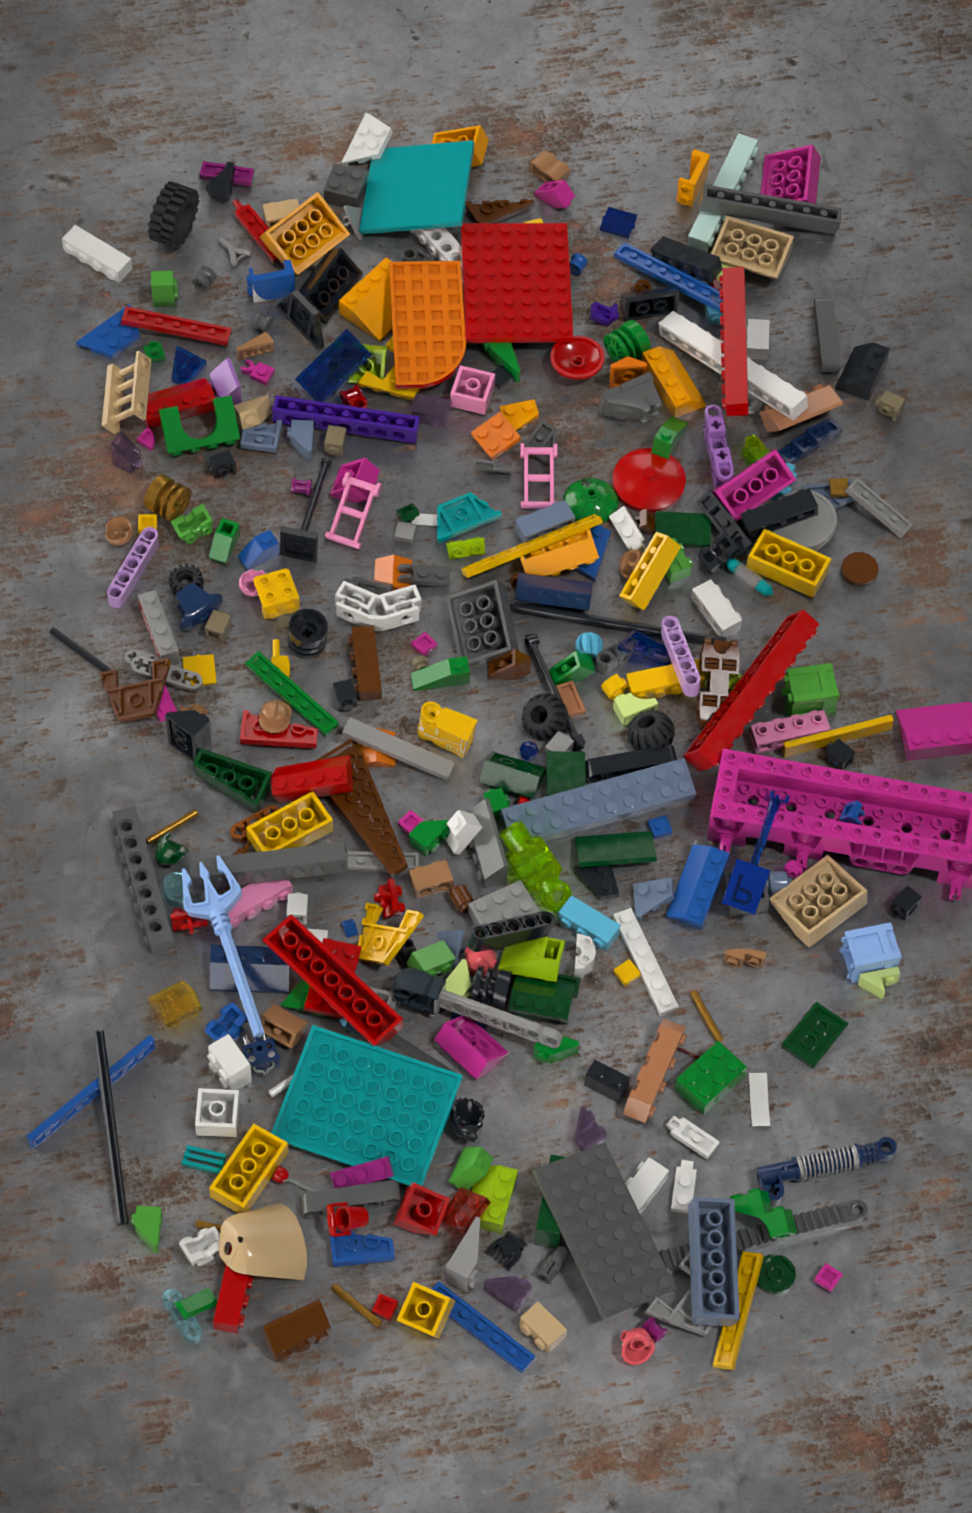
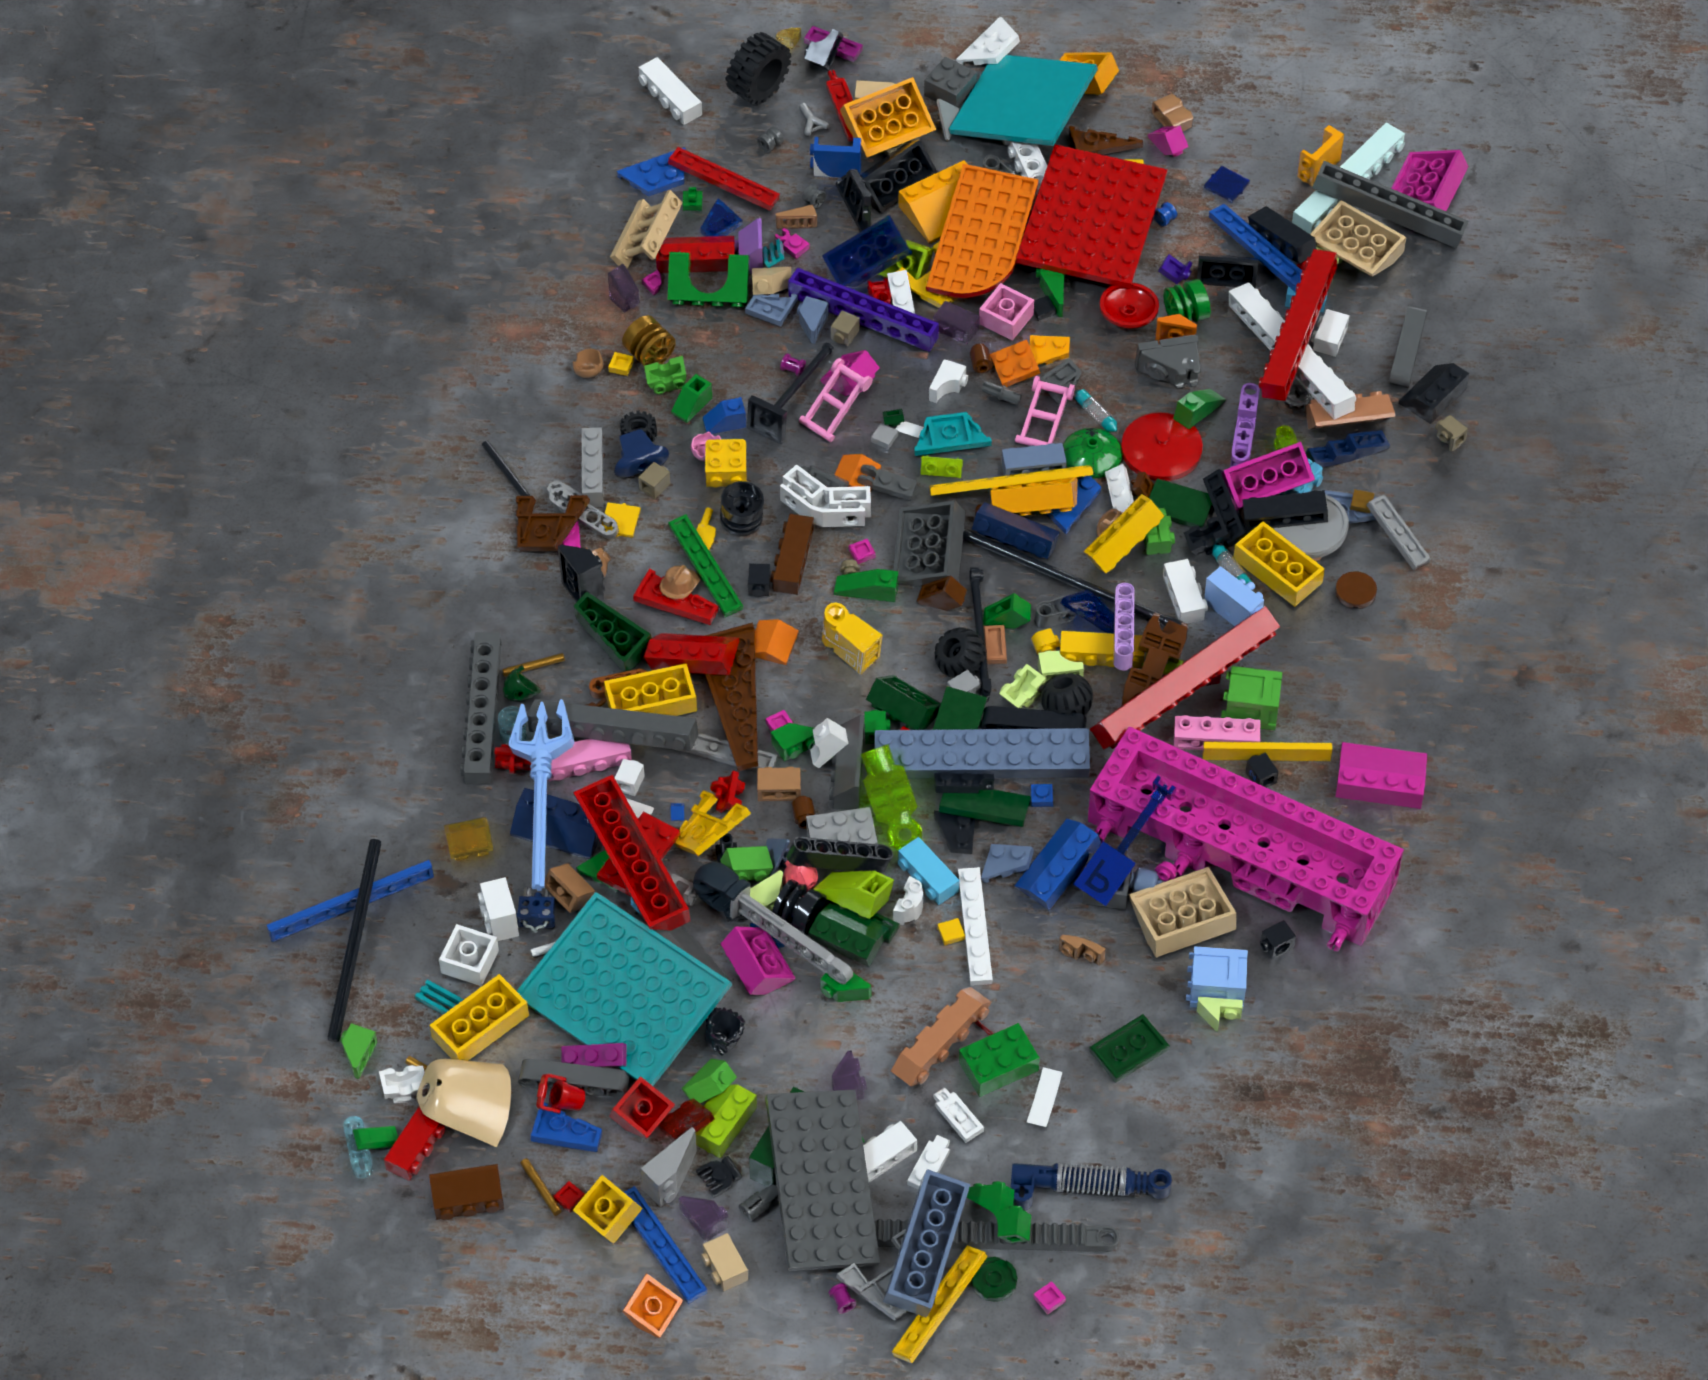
camera: 20 degrees right, 5 degrees down
lavender beam [107,527,159,608] -> none
bright green brick [151,271,178,307] -> none
blue cylinder [204,1002,248,1041] -> none
black brick [207,450,237,478] -> none
hinge [272,1165,319,1192] -> none
light grey tile [342,717,455,781] -> none
clear blue tile [519,741,538,761] -> none
medium azure piece [575,632,603,658] -> none
black brick [584,1060,630,1103] -> none
coral helmet [620,1327,655,1365] -> none
reddish brown plate [630,279,651,293] -> none
light orange slope [642,346,706,418] -> none
pearl gold bar [690,990,724,1043] -> none
blue tile [839,800,865,825] -> none
none -> orange slope [622,1273,683,1338]
none -> teal tile [763,238,785,268]
none -> clear yellow slope [776,28,801,49]
none -> white hinge [887,270,915,314]
none -> white arch [929,359,968,403]
none -> black hinge [934,772,995,794]
none -> reddish brown brick [970,343,993,373]
none -> yellowish green cylinder [999,664,1046,708]
none -> piece [1075,389,1117,432]
none -> light blue piece [1204,566,1264,626]

